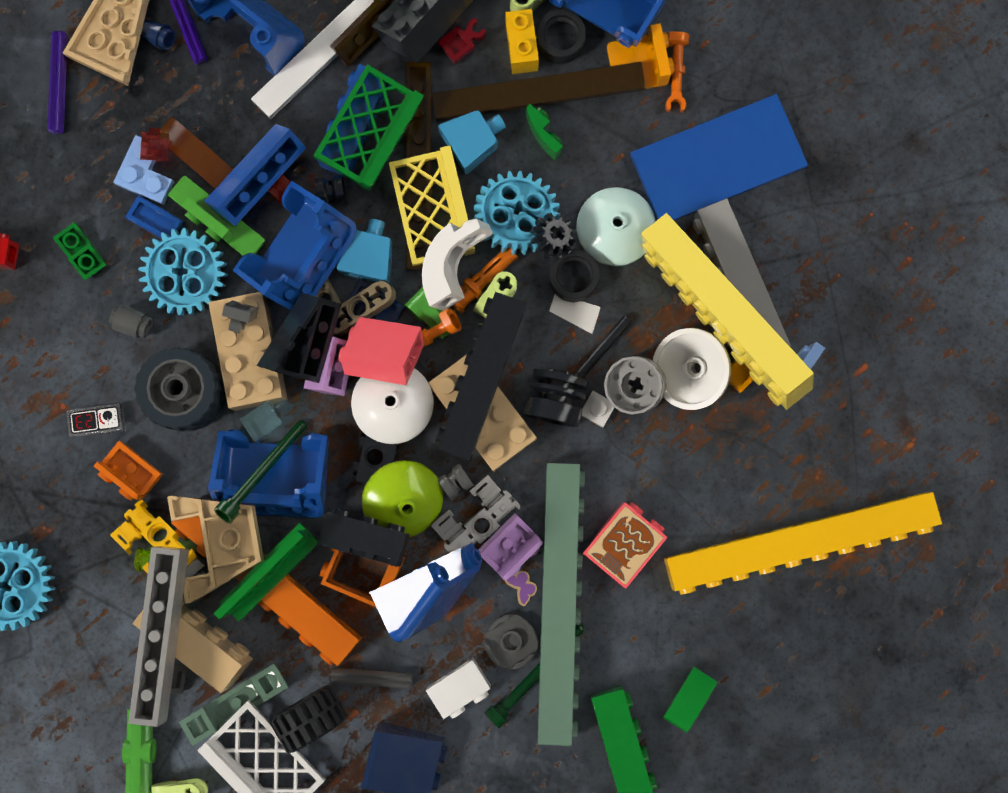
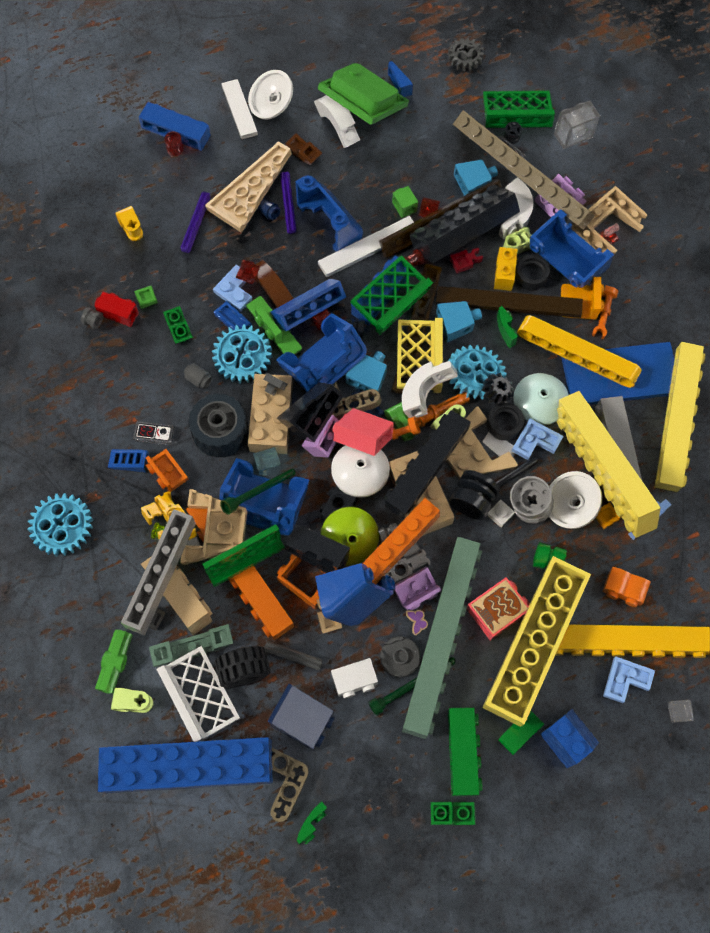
camera: 10 degrees right, 15 degrees down
none -> blue slope [108,449,149,472]
none -> bright green tile [134,286,158,309]
none -> orange brick [363,498,440,584]
none -> clear red bush [404,249,425,267]
none -> tan wing [447,406,518,480]
none -> light yellow brick [482,556,591,727]
none -> light blue plate [512,419,563,460]
none -> yellow beam [517,315,642,388]
none -> green wheel [532,542,567,569]
none -> blue slope [540,709,599,768]
none -> orange brick [602,567,651,607]
none -> light blue plate [603,656,655,703]
none -> light yellow brick [655,342,705,492]
none -> clear tile [668,700,694,723]

